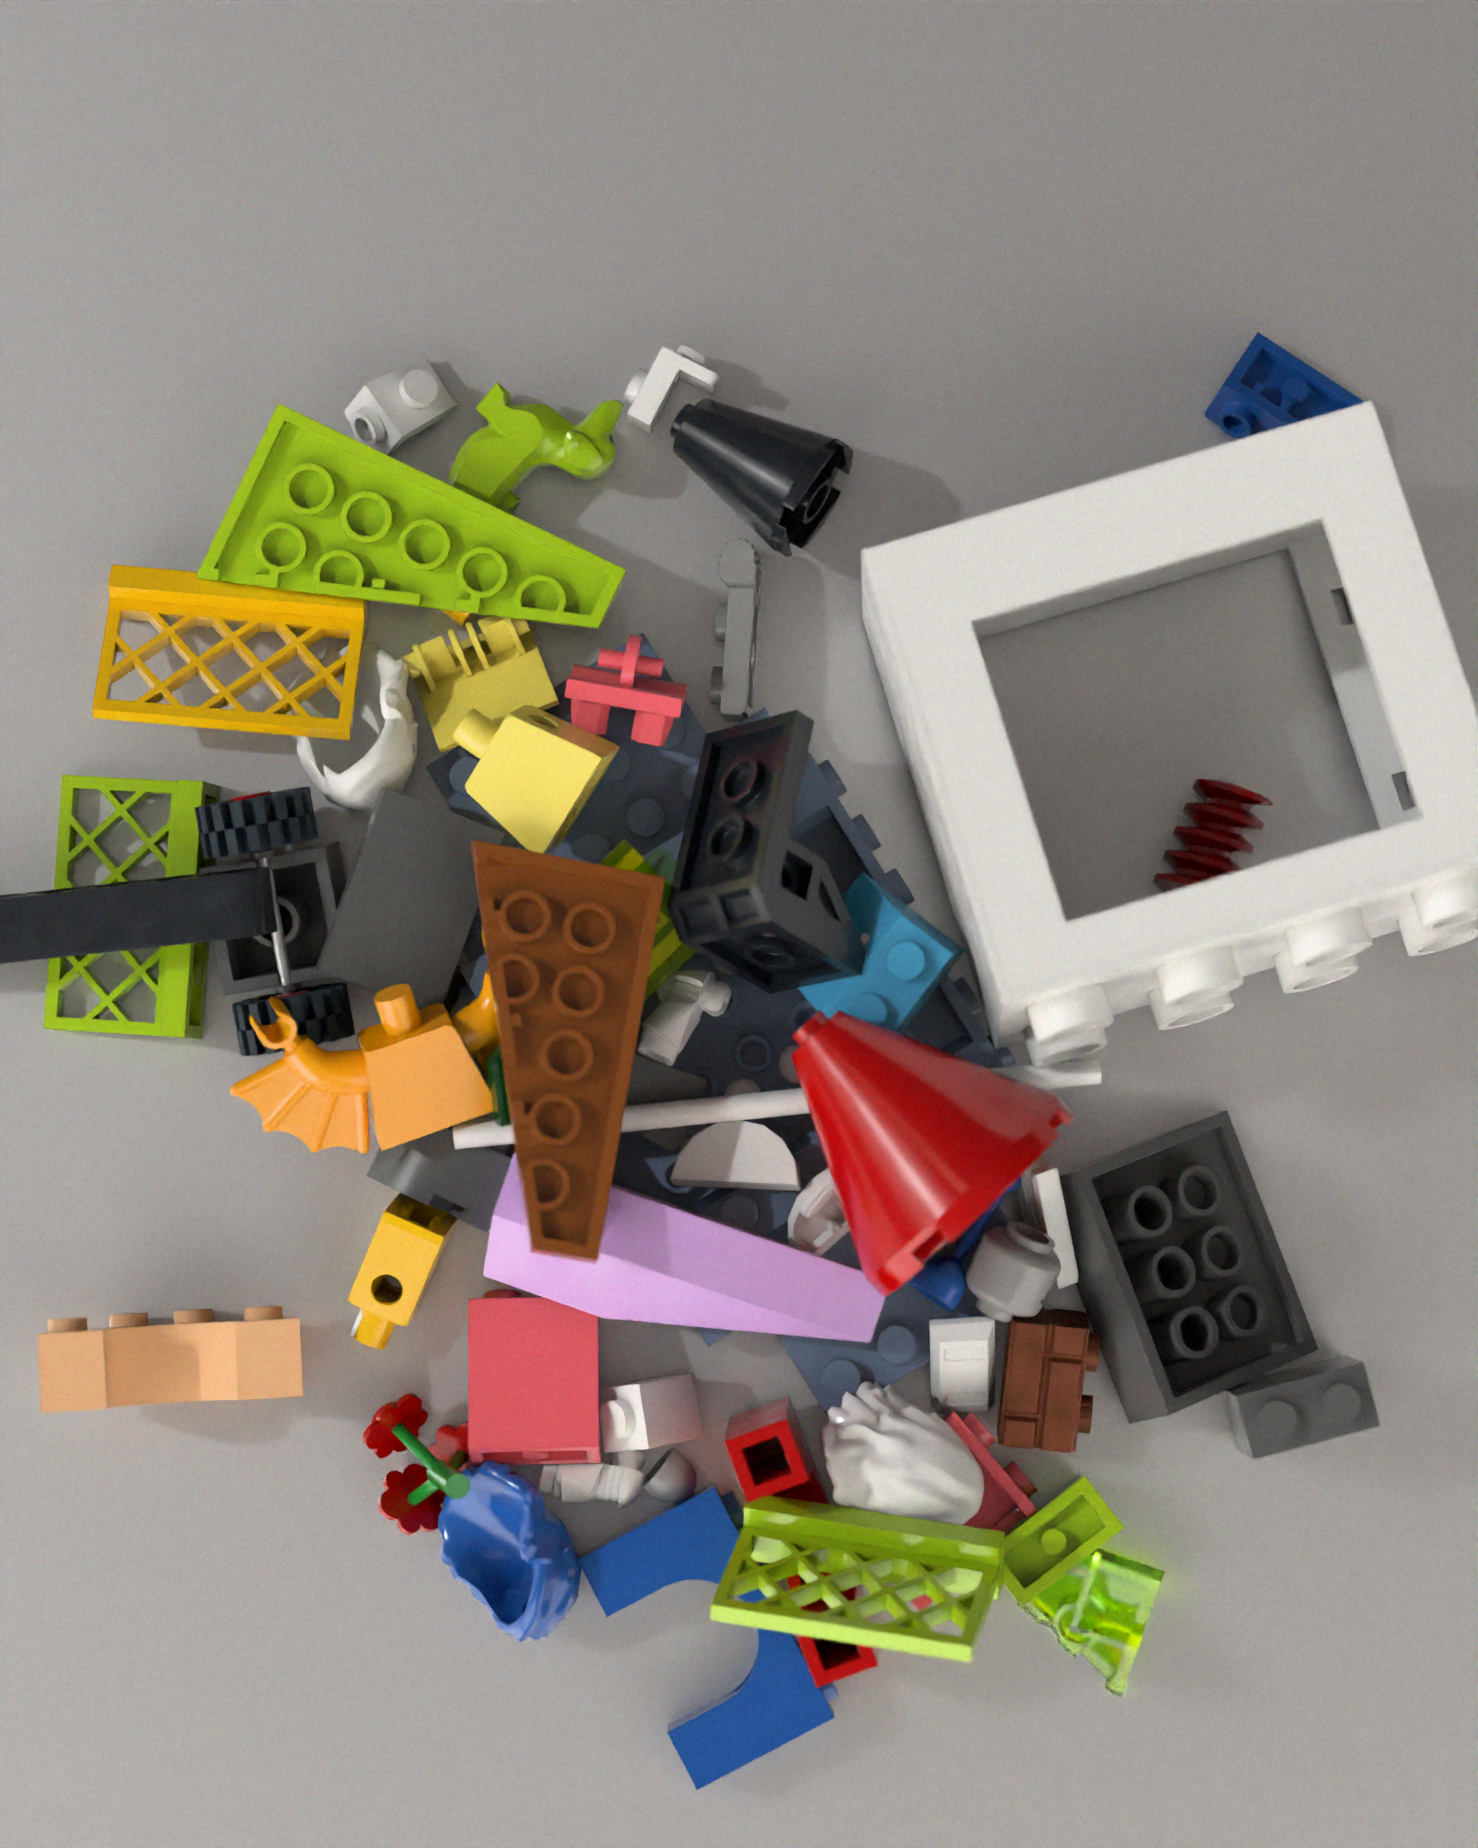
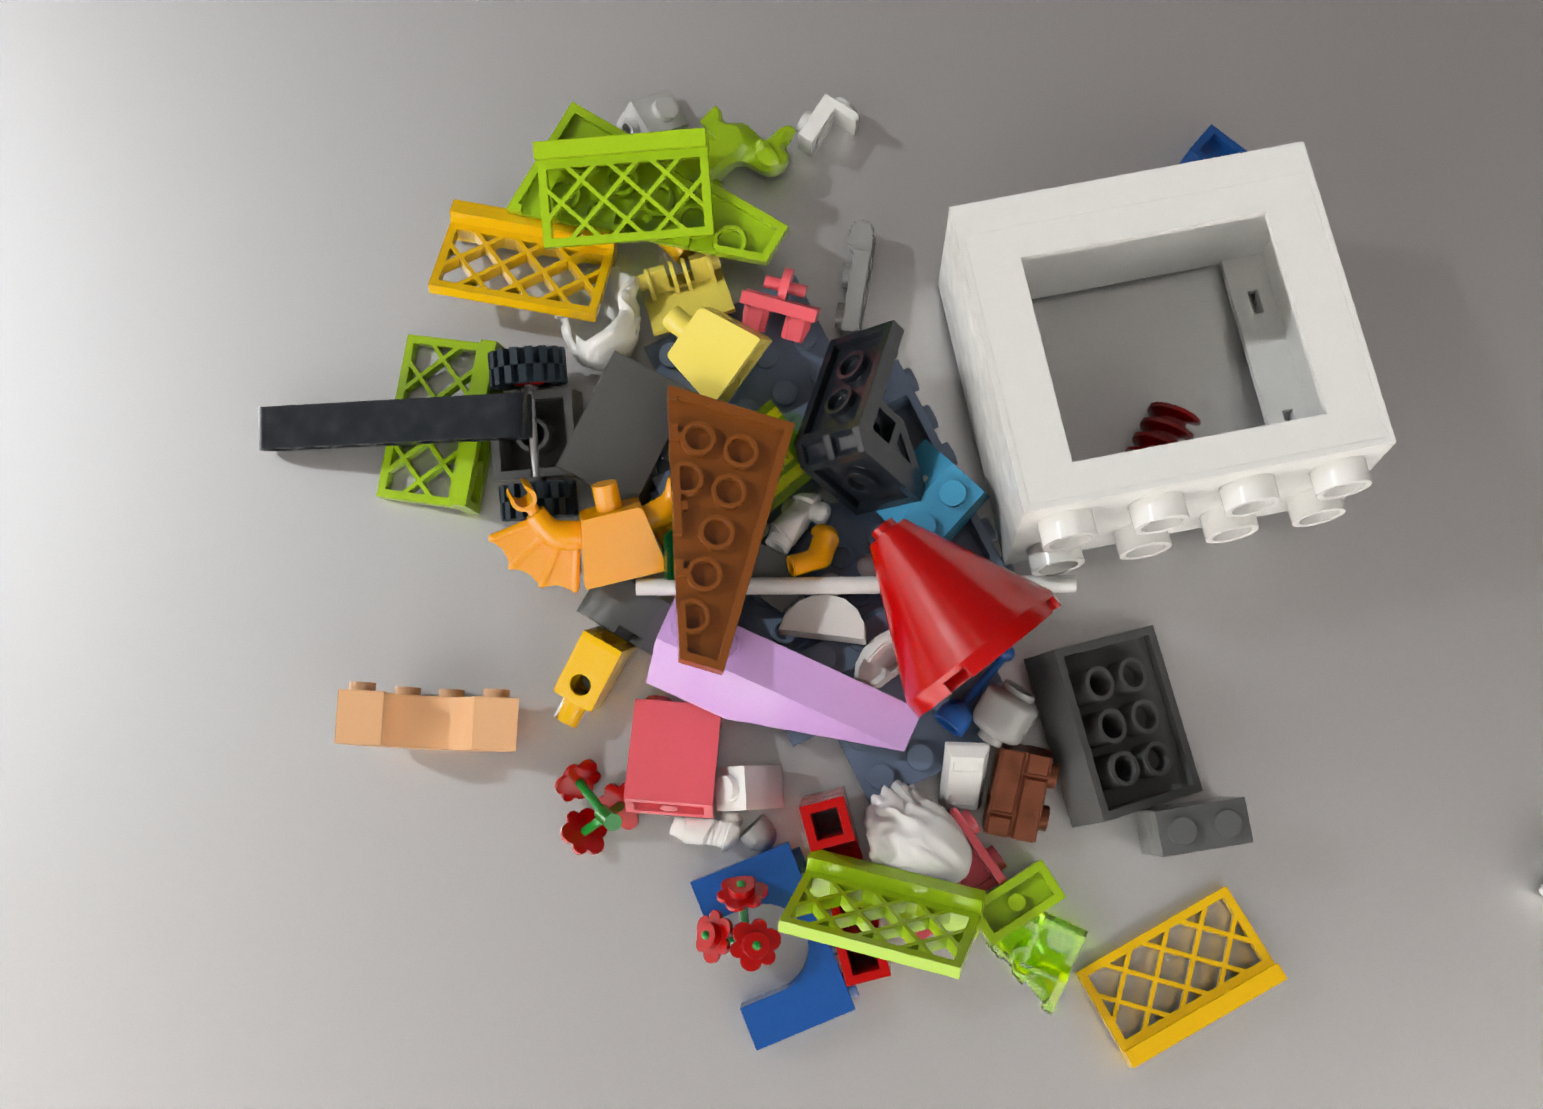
camera: 10 degrees right, 5 degrees down
blue piece [438,1460,581,1642] -> none
black cone [670,398,853,557] -> none
white tile [1014,1157,1079,1289] -> none
none -> lime fence [532,127,715,249]
none -> red plant [696,876,781,972]
none -> light orange arm [786,524,839,577]
none -> yellow fence [1075,886,1288,1068]

